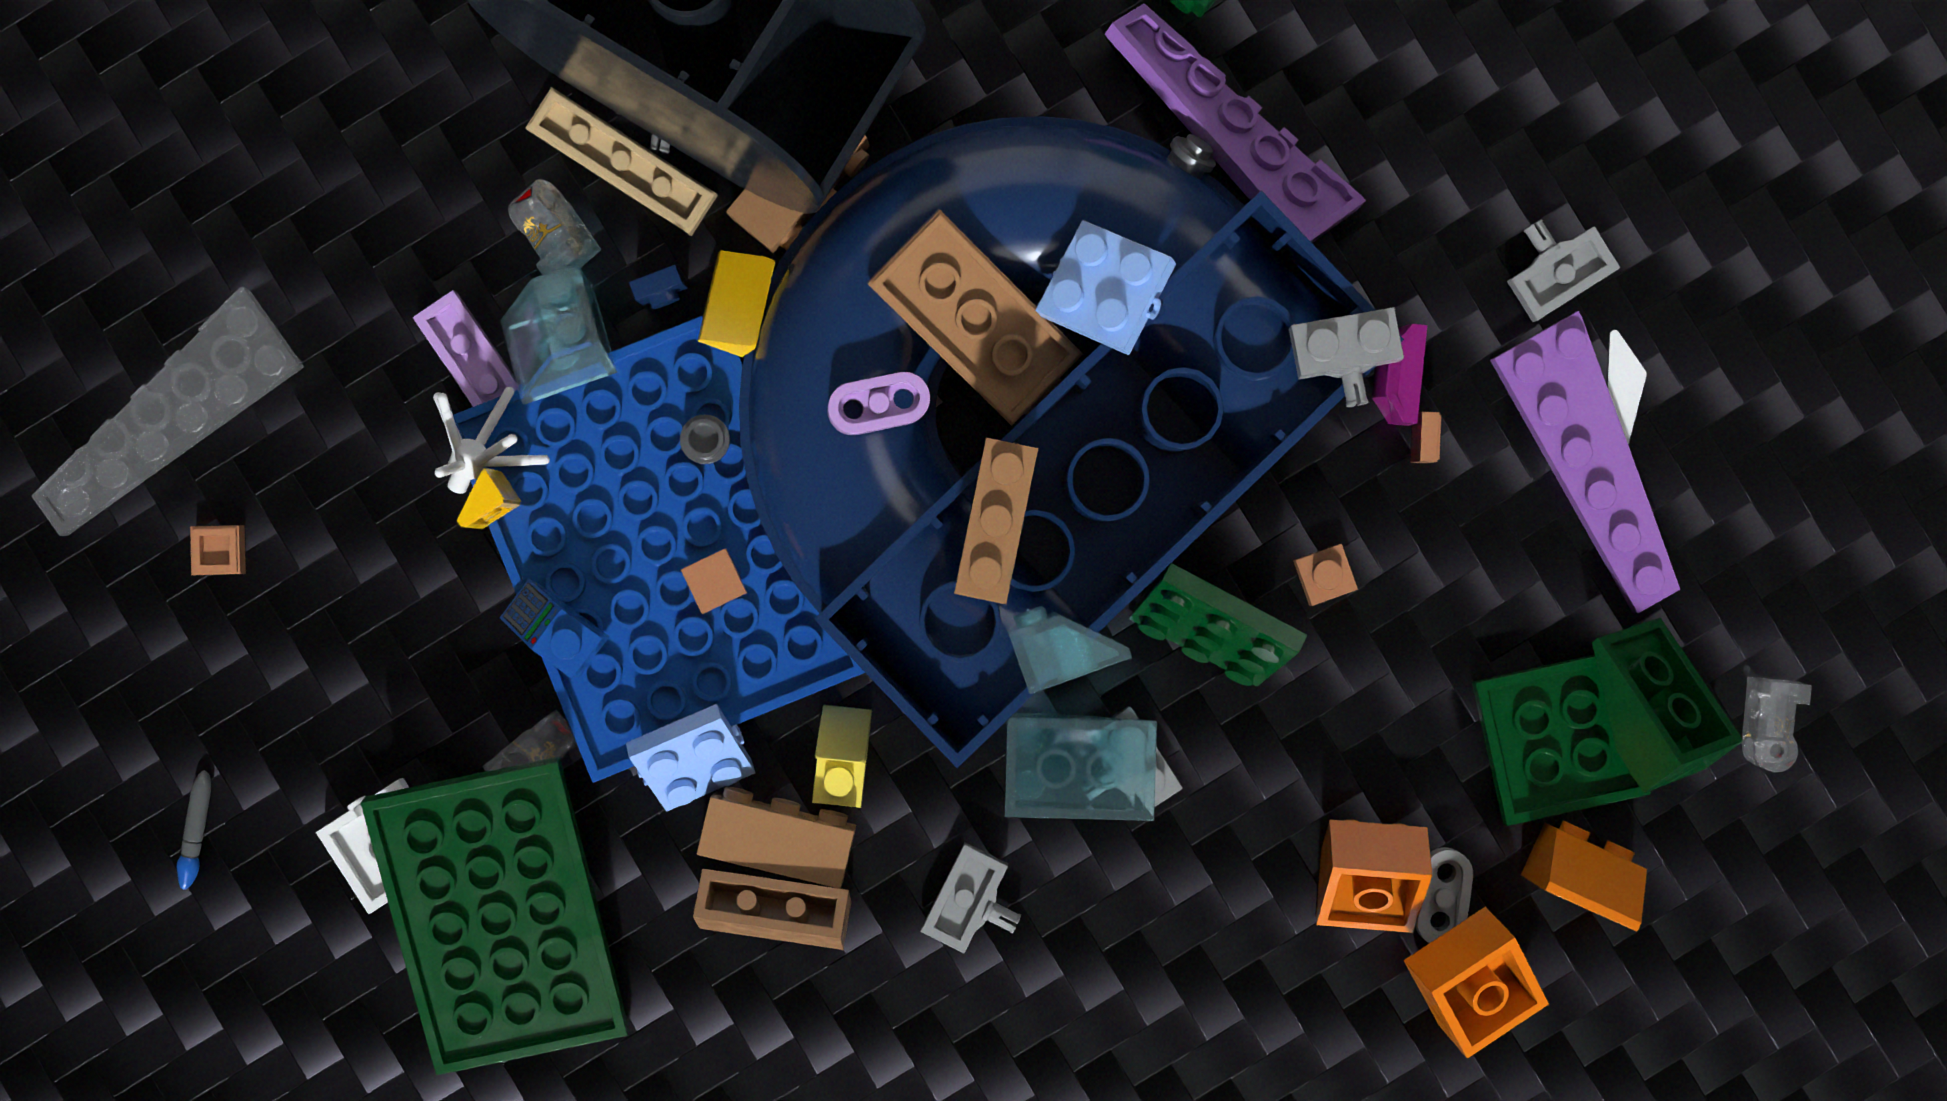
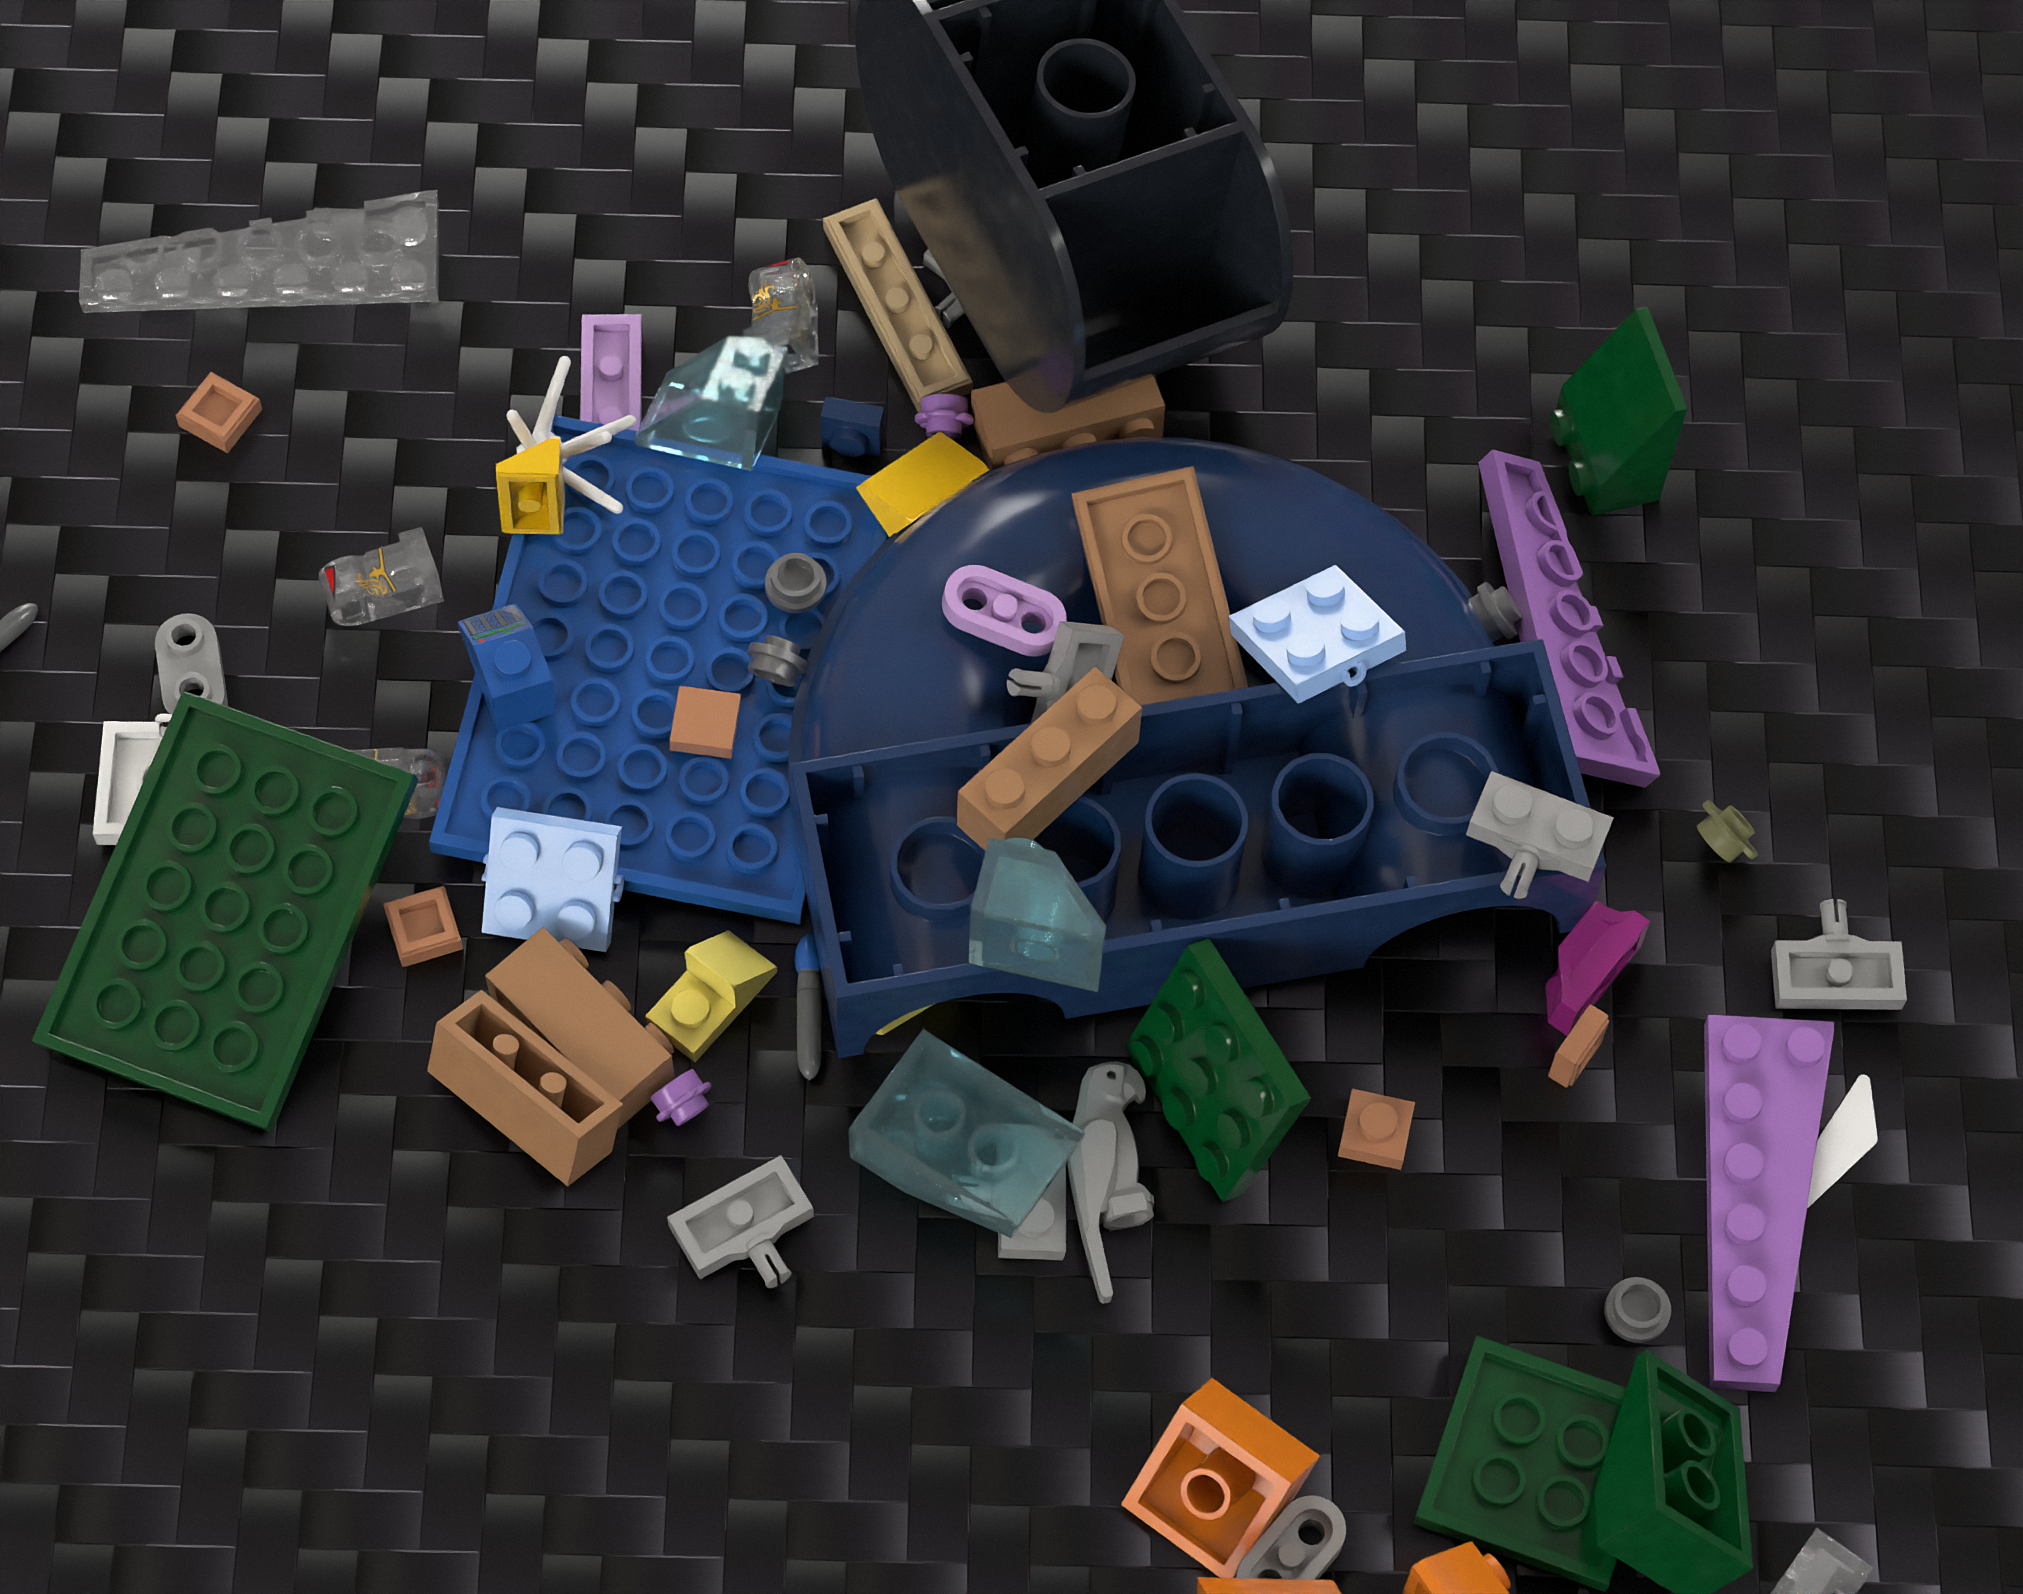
camera: 30 degrees right, 25 degrees down
none -> light grey plate [155,613,228,714]
none -> clear leg [318,527,444,626]
none -> nougat tile [383,886,463,967]
none -> medium lavender plate [651,1069,711,1126]
none -> flat silver plate [747,635,809,686]
none -> dark grey piece [794,933,822,1080]
none -> medium lavender plate [915,394,974,439]
none -> light grey plate [1007,621,1124,723]
none -> light grey animal [1066,1061,1154,1304]
none -> flat silver plate [1604,1277,1671,1343]
none -> olive plate [1697,799,1758,863]

